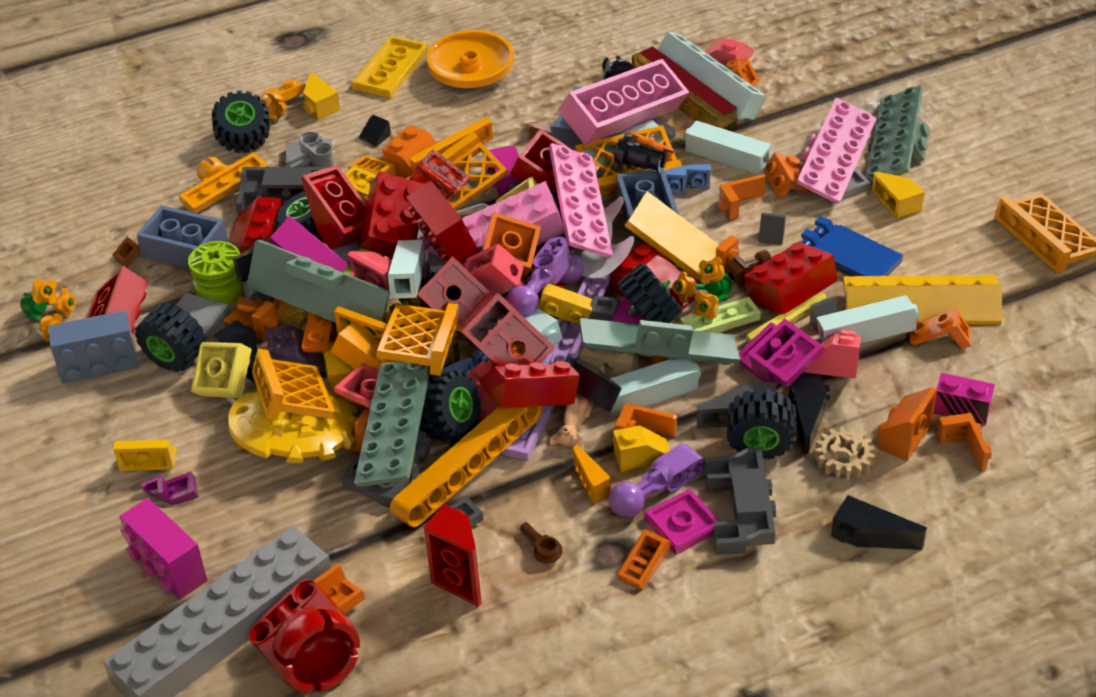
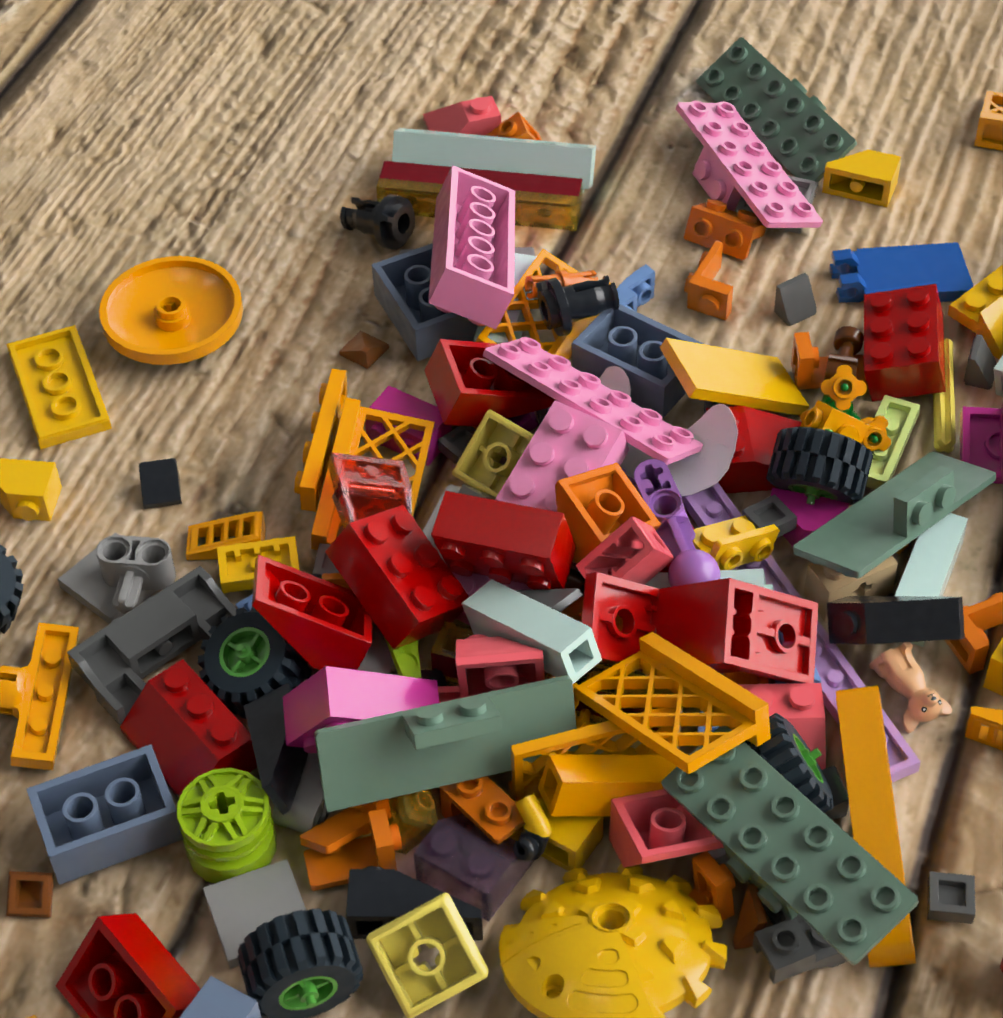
camera: 45 degrees left, 5 degrees up
light orange fence [252,349,335,420] -> none
orange slope [382,125,437,179] -> none
red slope [479,361,580,408] -> none
light aqua brick [684,121,771,175] -> none
none -> arm [513,793,552,862]
none -> light orange bracket [803,400,870,443]

